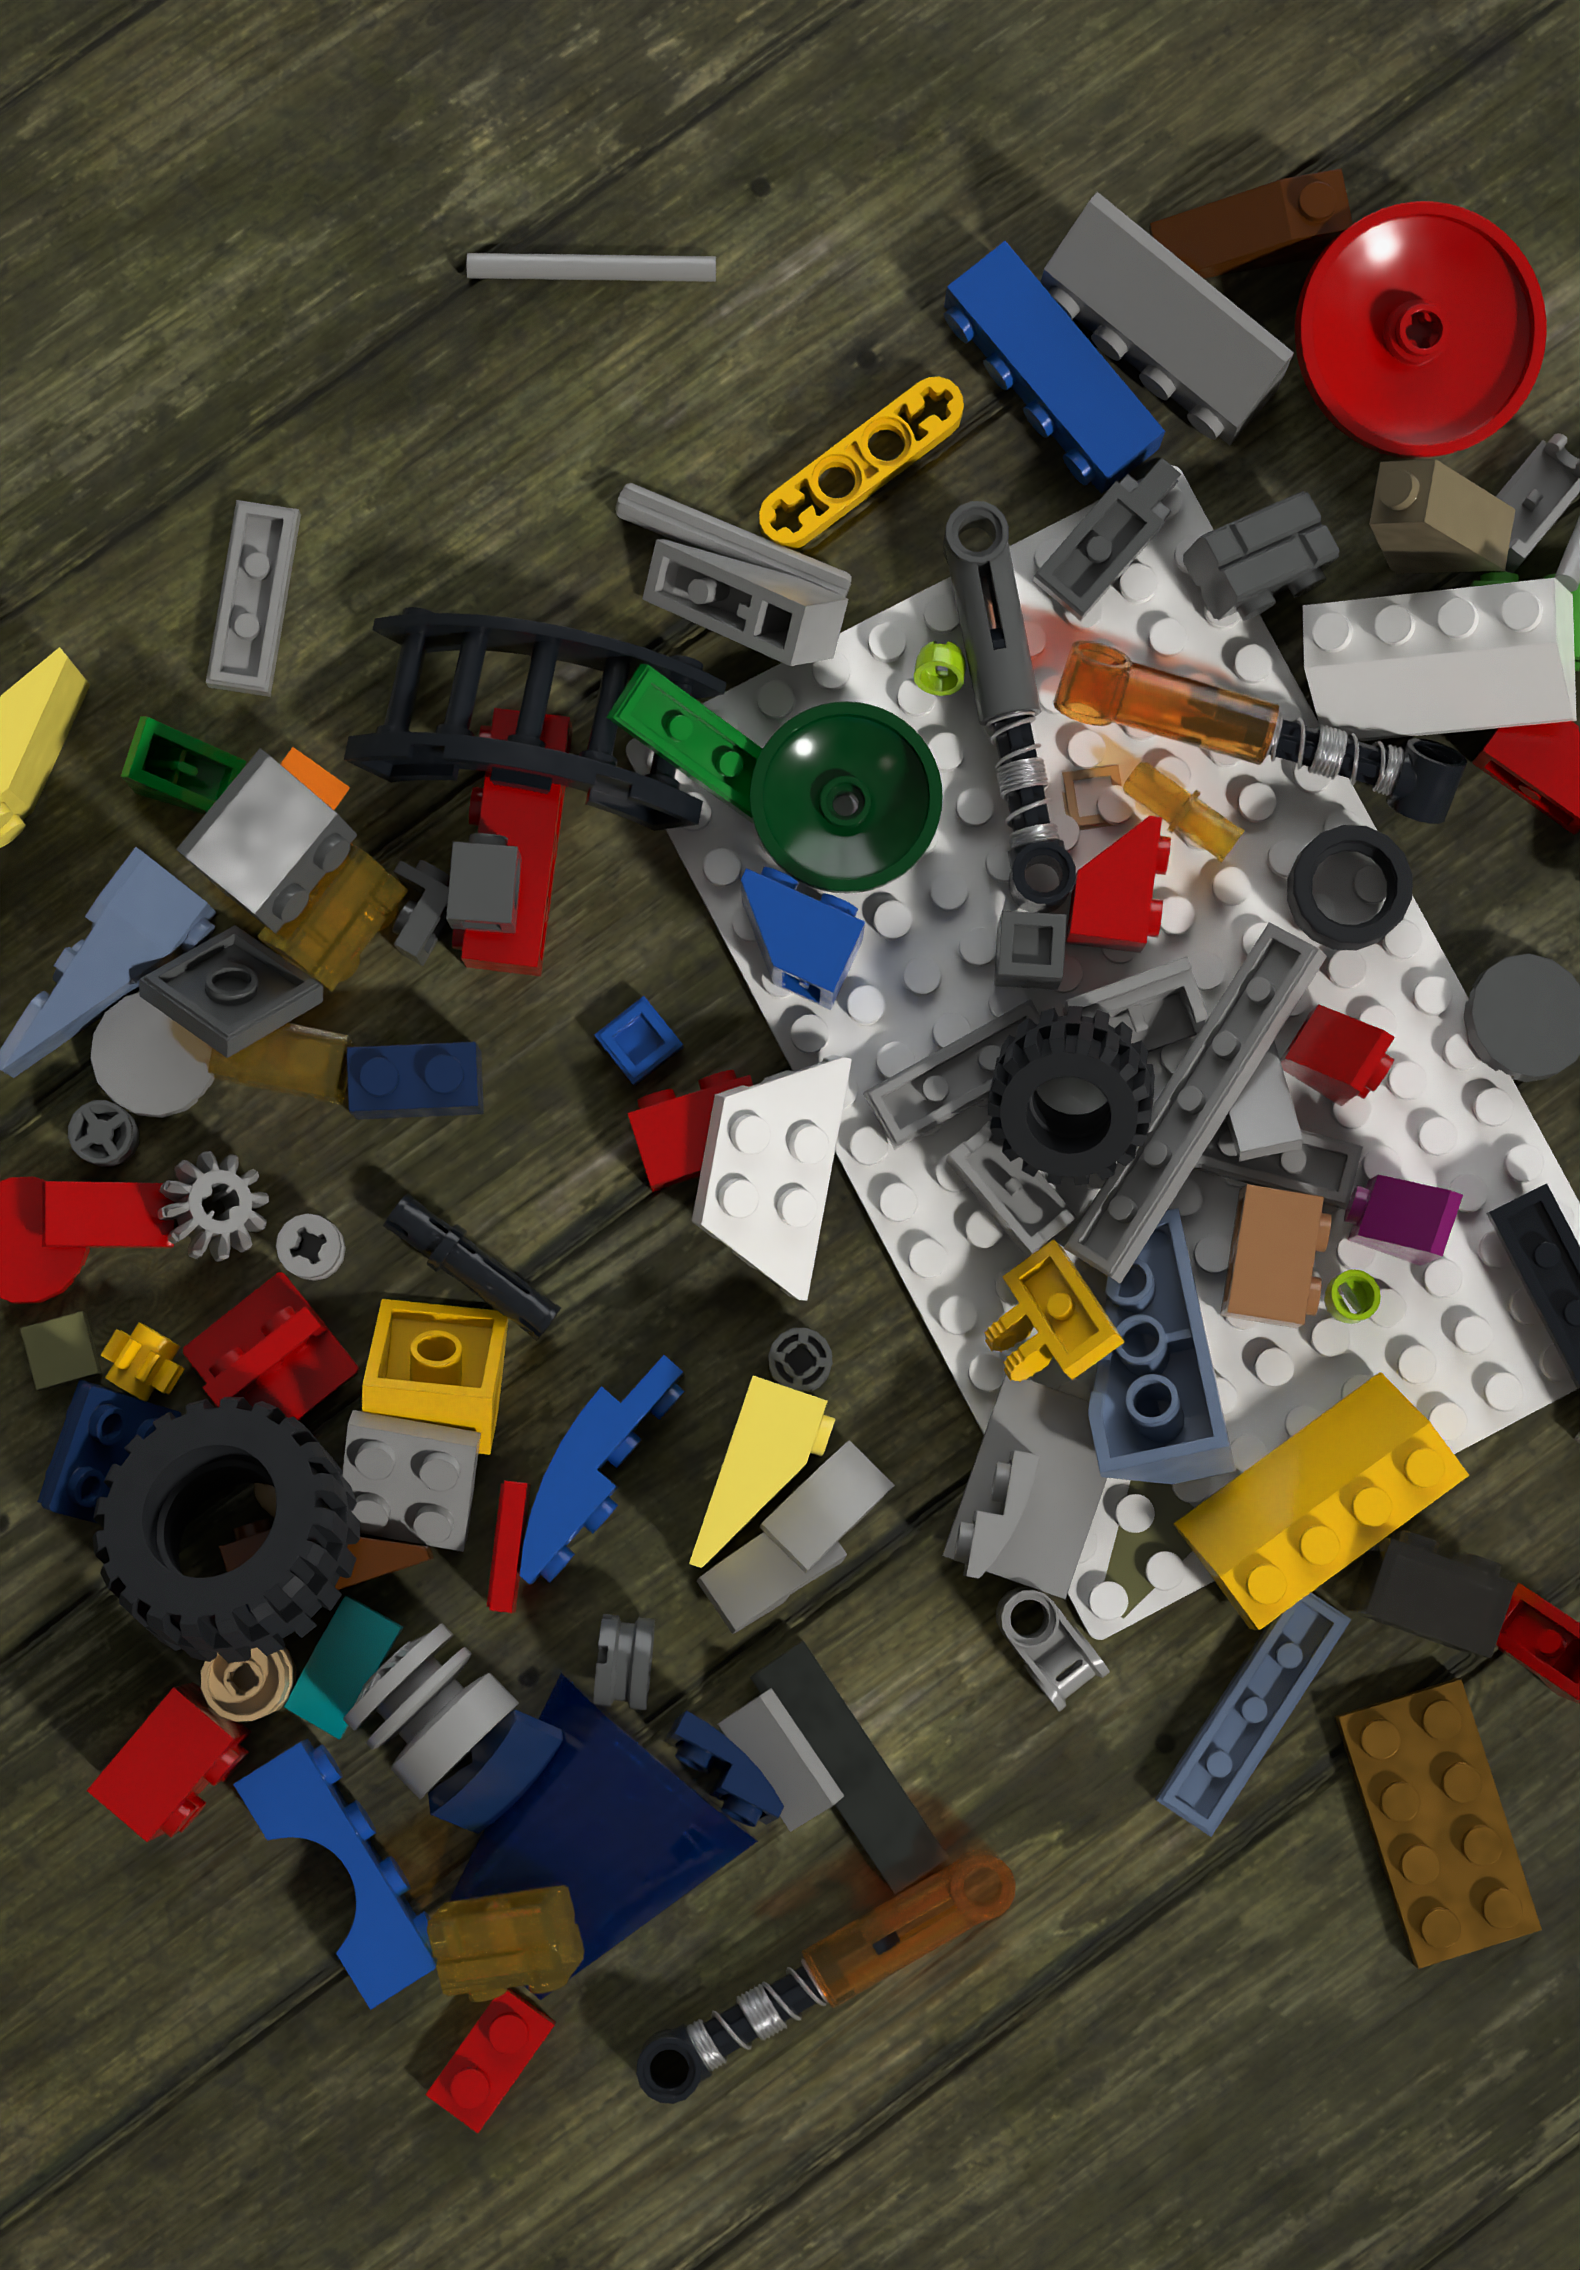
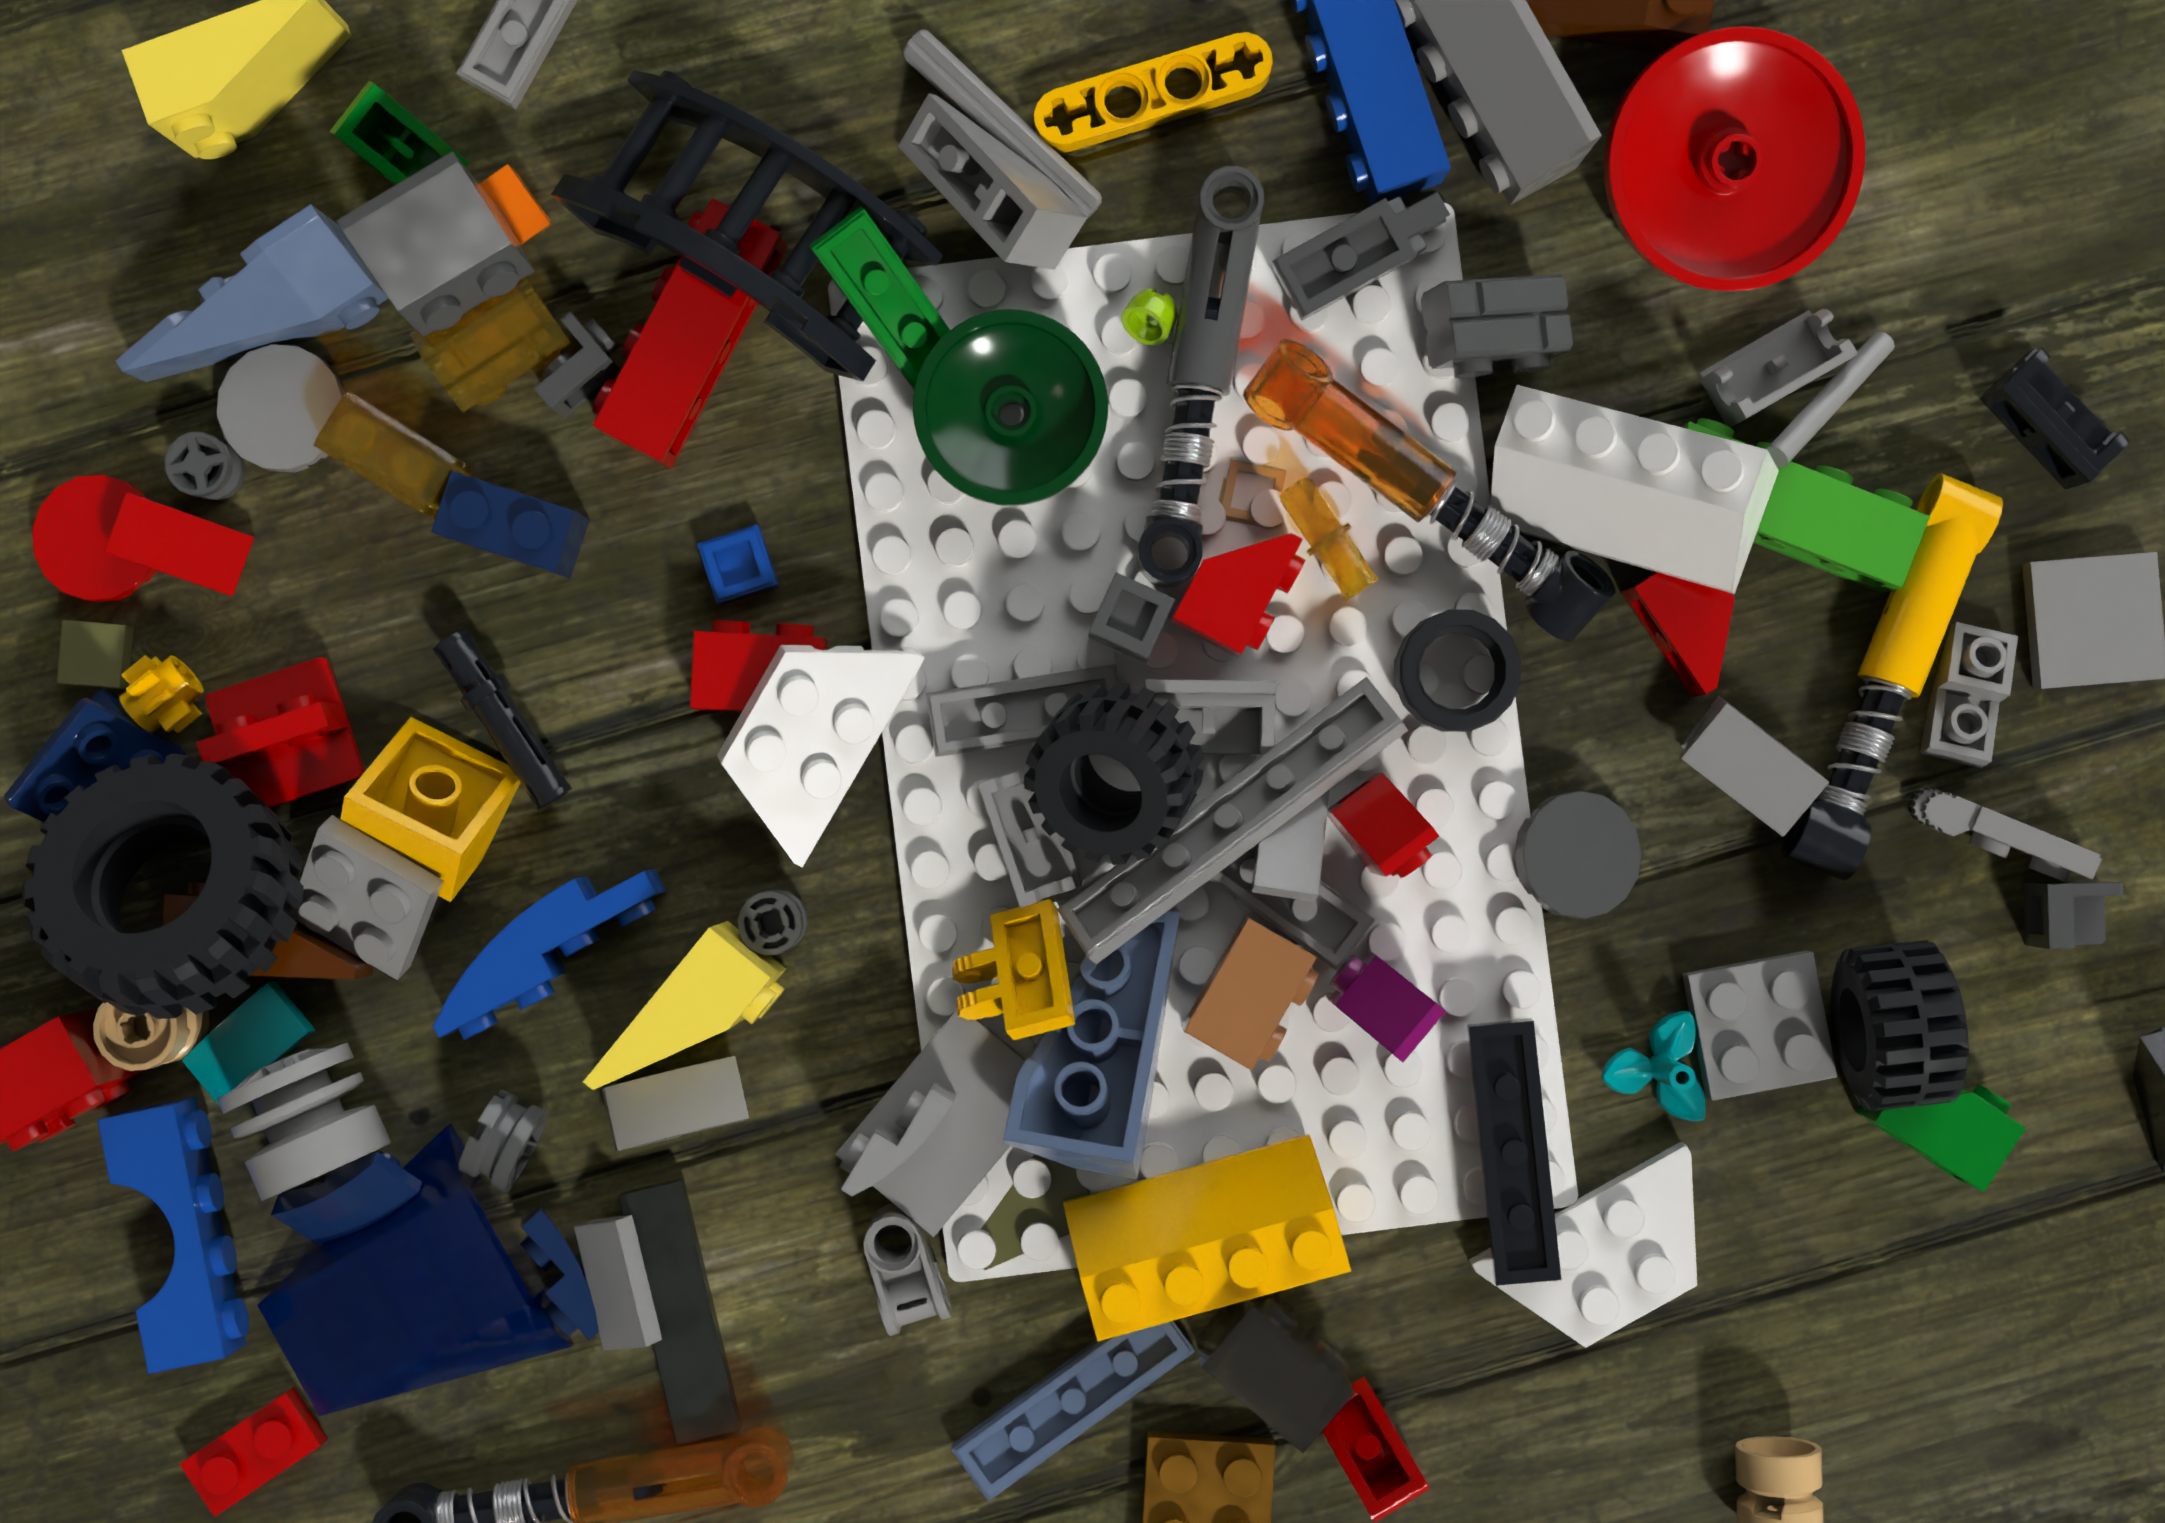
camera: 25 degrees right, 5 degrees up
dark grey tile [139,925,323,1058] -> none
light grey gear [158,1151,269,1262] -> none
light grey wheel [276,1214,346,1281] -> none
clear yellow brick [427,1885,585,2002] -> none
dark grey brick [446,833,522,933] -> none
red tile [486,1480,531,1613] -> none
blue slope [741,867,865,1010] -> none
light grey slope [760,1440,895,1573] -> none
lime hinge [1324,1269,1381,1324] -> none
dark tan slope [1369,459,1516,574] -> none

